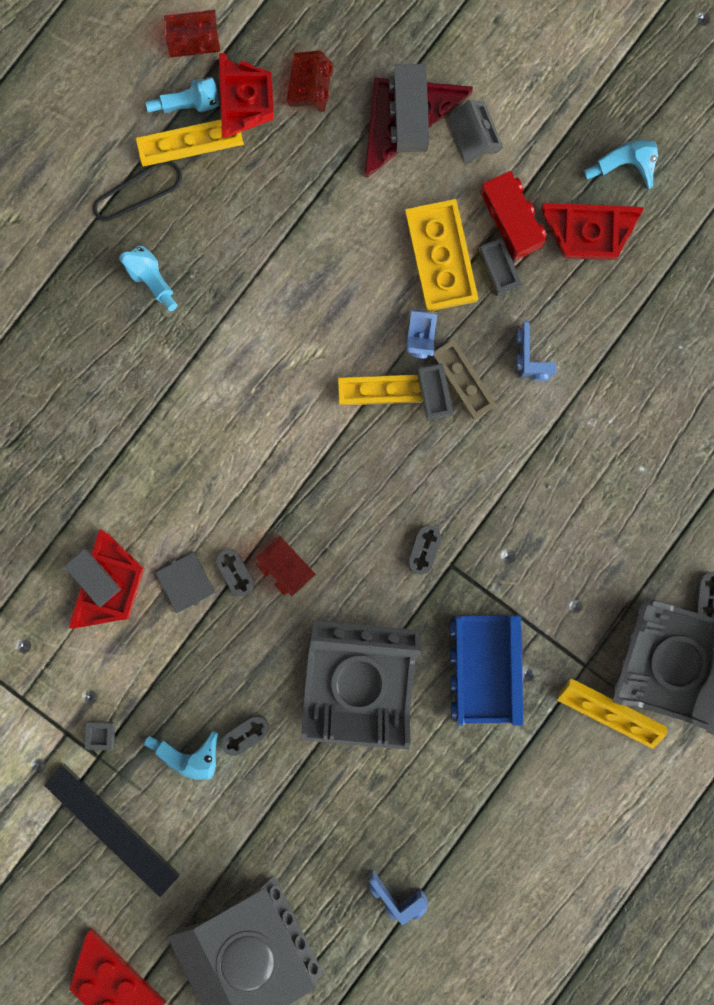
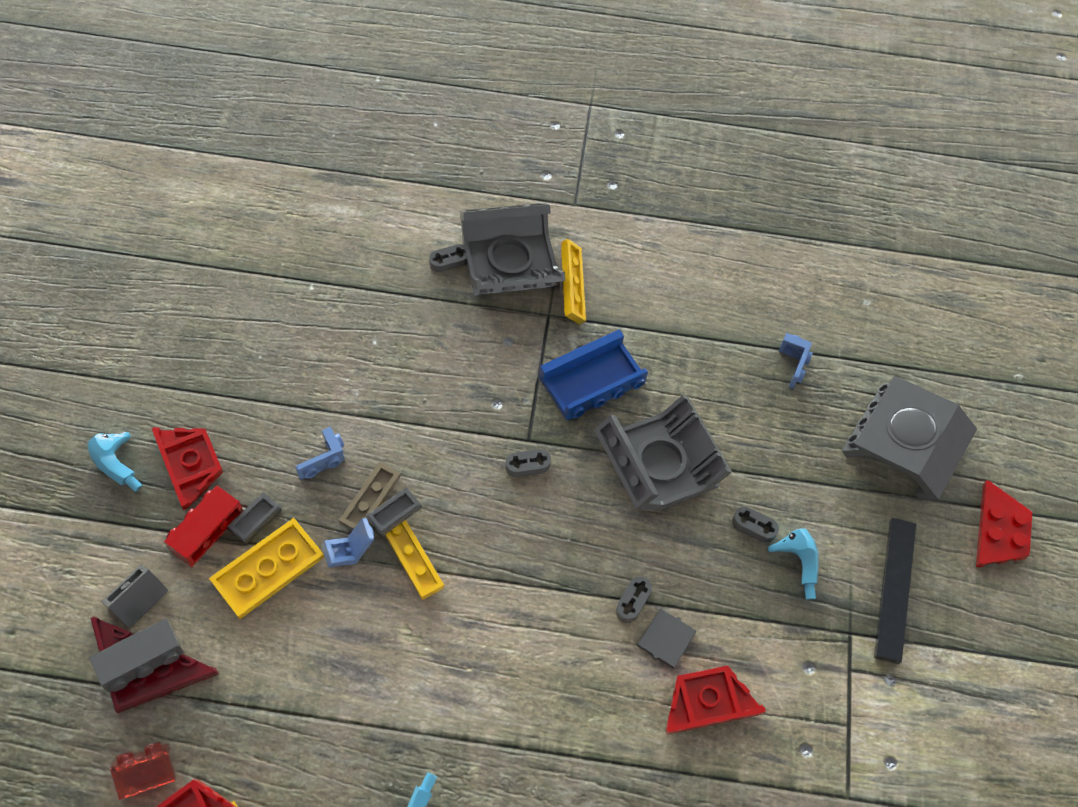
camera: 125 degrees left, 25 degrees down
dark grey tile [64,549,121,607] -> none
dark grey plate [85,721,115,751] -> none
clear red bracket [255,536,316,596] -> none

